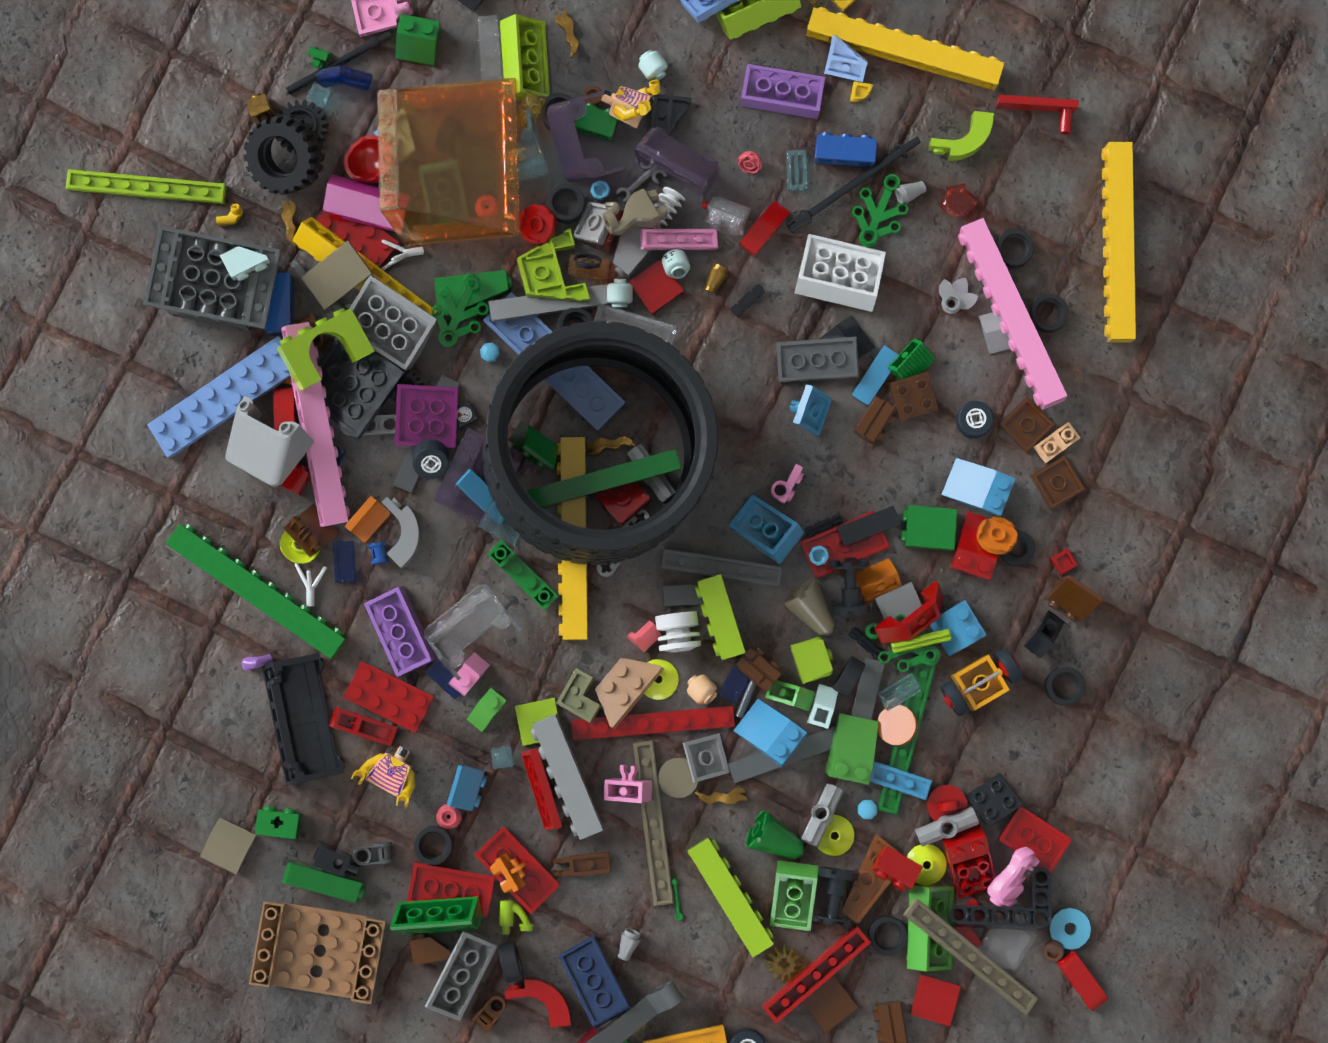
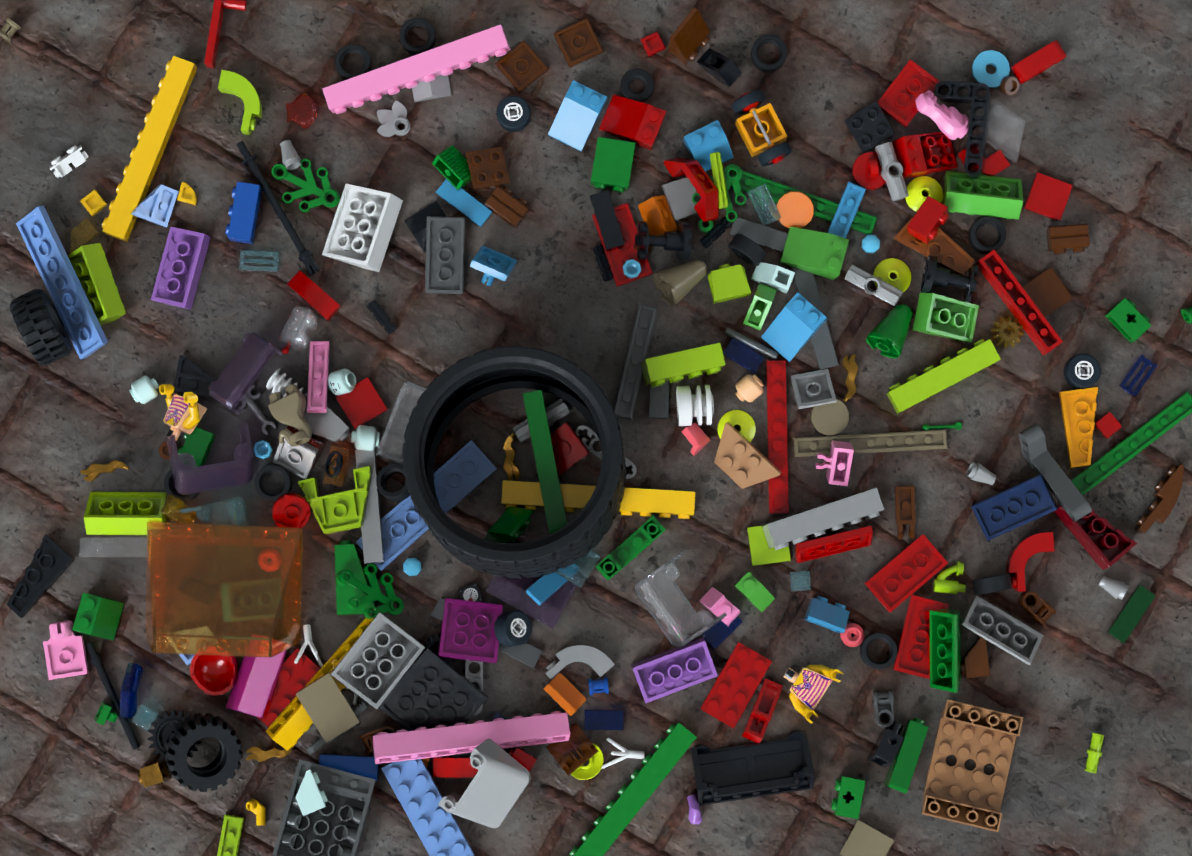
camera: 90 degrees left, 0 degrees up
lime arch [276,308,375,391] -> none
orange hips [490,853,526,893] -> none
olive plate [556,668,601,724] -> none
pearl gold cone [704,263,728,294] -> none
dark azure slope [728,494,804,564] -> none
reddish brown brick [734,647,782,692] -> none
coral plate [738,151,762,174] -> none
bright pink plate [770,464,804,505] -> none
dark tan tile [903,898,1038,1015] -> none
orange tile [976,516,1018,555] -> none
light nougat slope [1033,422,1080,463] -> none

